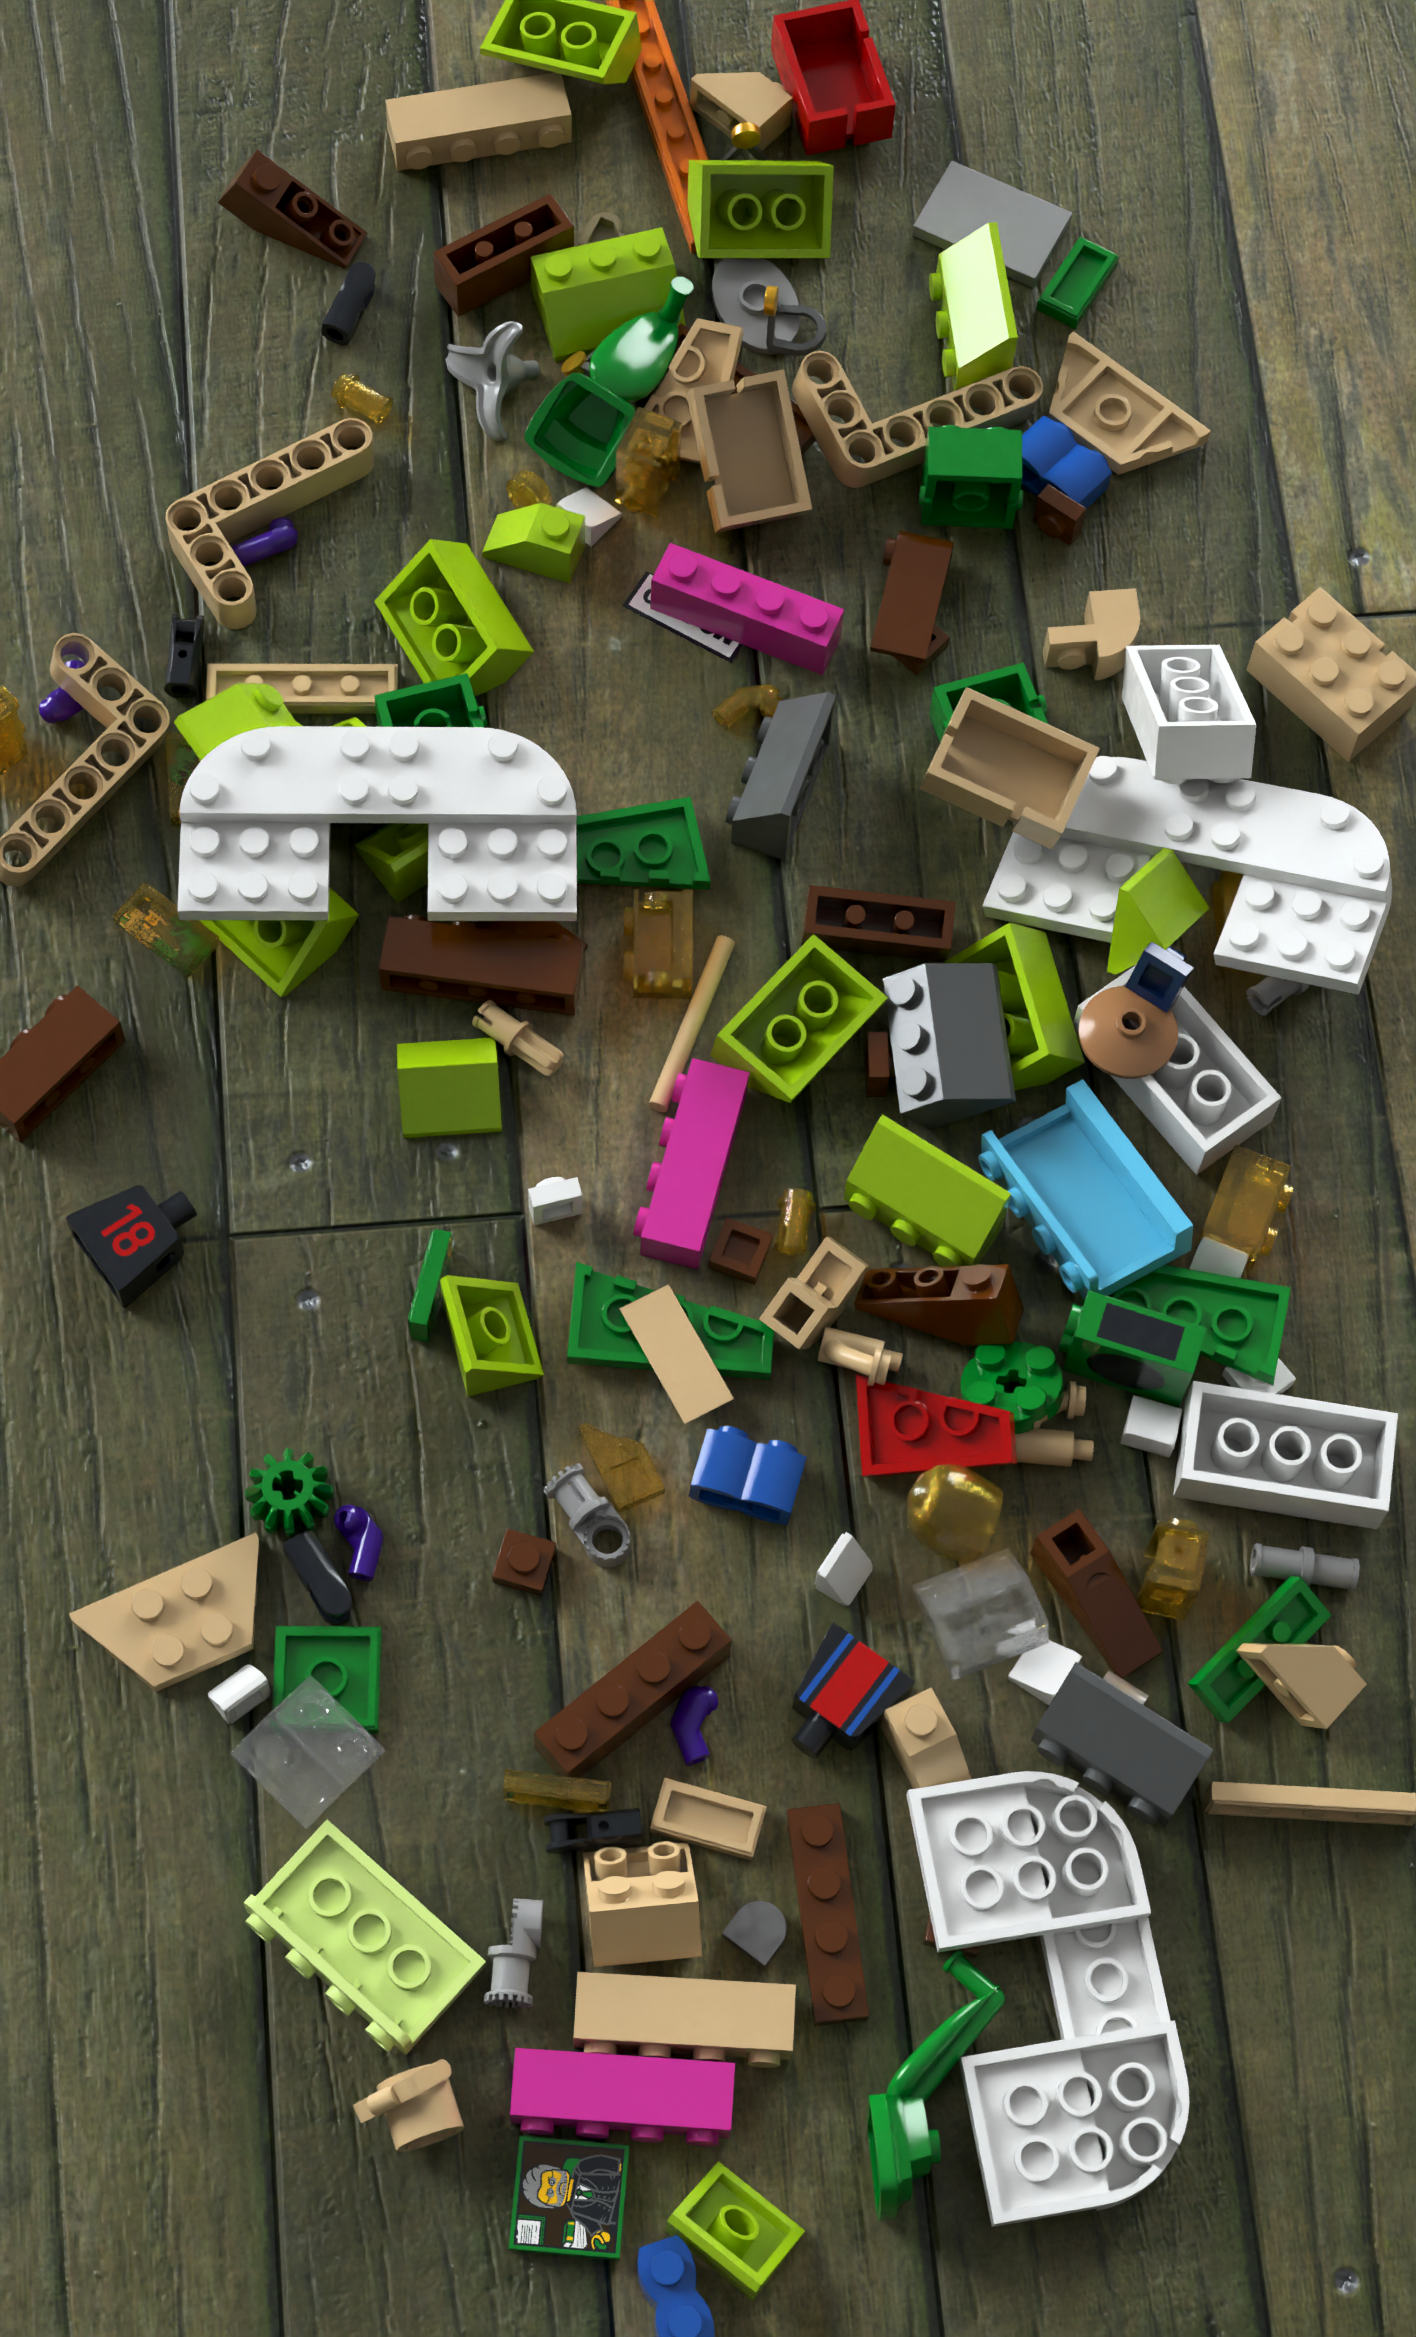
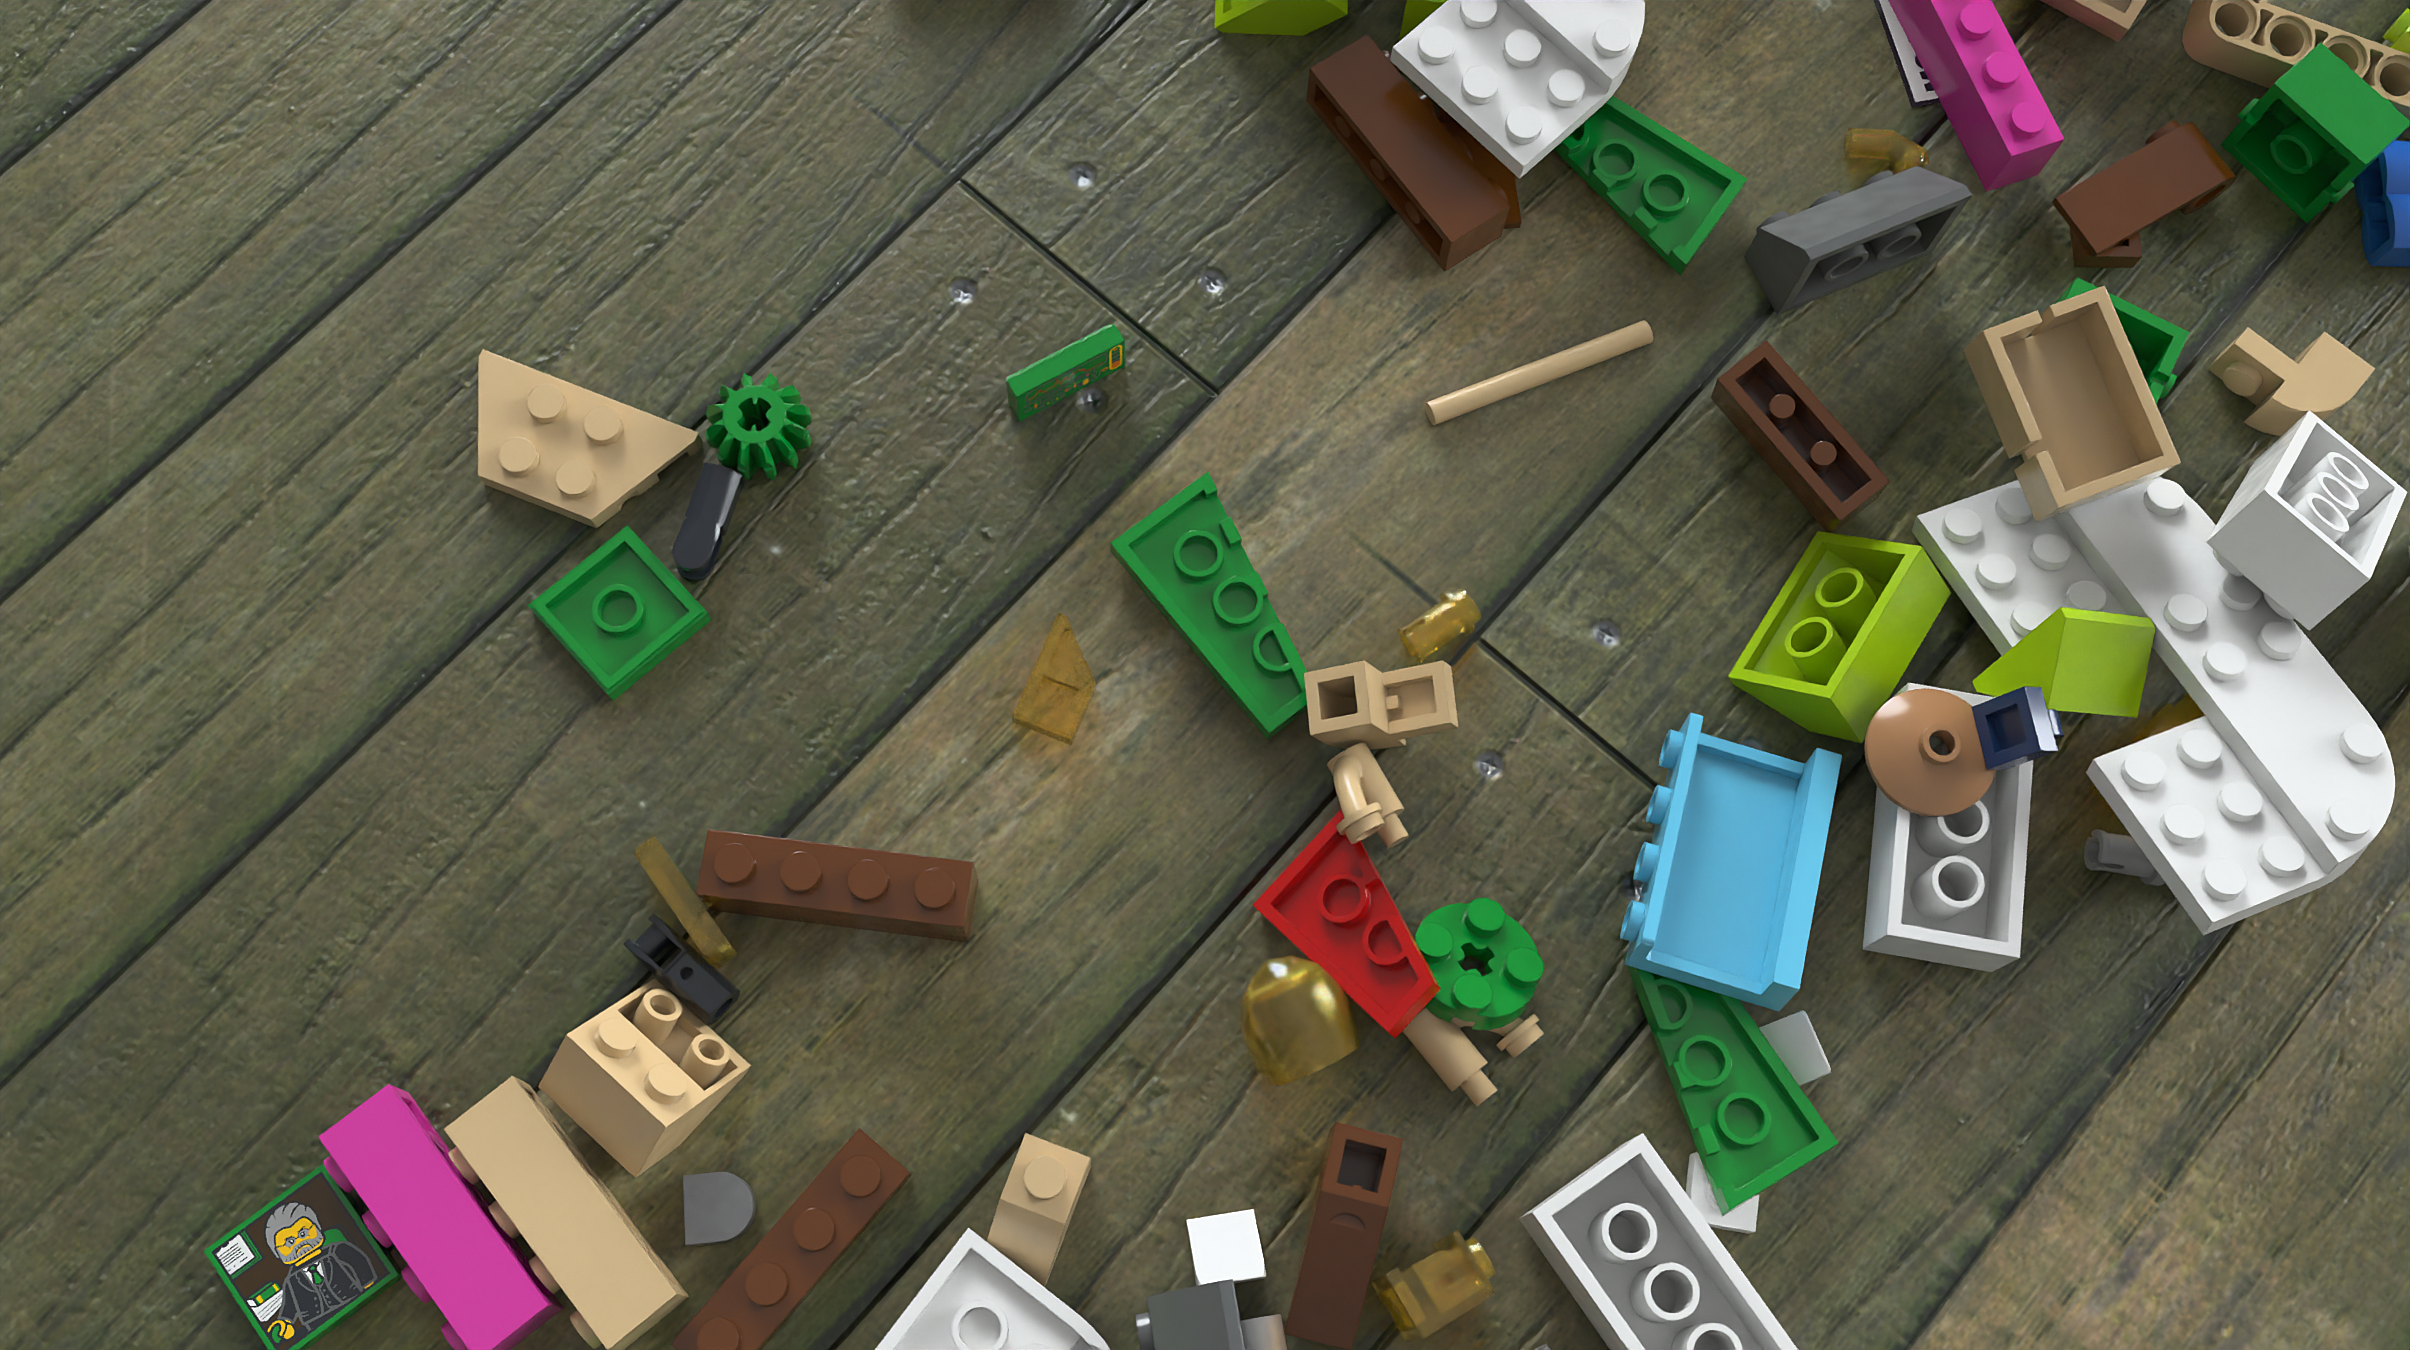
camera: 45 degrees right, 5 degrees up
black torso [66,1185,197,1308] -> none
white slope [208,1664,271,1724] -> none
clear slope [230,1675,386,1830] -> none
yellowish green bracket [244,1819,486,2056] -> none
dark purple arm [334,1504,383,1581] -> none
tan piece [352,2059,465,2152] -> none
lime slope [397,1038,502,1138] -> none
lime slope [440,1275,544,1397] -> none
tan axle [472,1000,564,1076] -> none
light grey connector [484,1898,543,2009] -> none
reddish brown plate [492,1529,557,1596] -> none
white plate [528,1177,582,1226] -> none
light grey connector [544,1463,631,1568] -> none
tan sticker [620,1284,734,1424] -> none
clear yellow hinge [623,889,693,999] -> none
dark pink brick [633,1058,750,1270] -> none
tan tile [650,1778,767,1861] -> none
dark purple arm [670,1685,718,1766] -> none
blue brick [689,1426,807,1525] -> none
reddish brown plate [708,1217,774,1285] -> none
lime slope [710,934,888,1103] -> none
torso [791,1622,915,1759] -> none
white slope [815,1532,873,1607] -> none
lime slope [843,1114,1012,1267] -> none
reddish brown slope [854,1264,1024,1345] -> none
reddish brown plate [864,1032,896,1097] -> none
dark grey slope [883,963,1016,1130] -> none
clear slope [912,1548,1049,1681] -> none
reddish brown plate [1033,484,1086,546] -> none
brick [1058,1290,1207,1408] -> none
white slope [1120,1395,1183,1458] -> none
clear yellow hinge [1195,1145,1294,1270] -> none

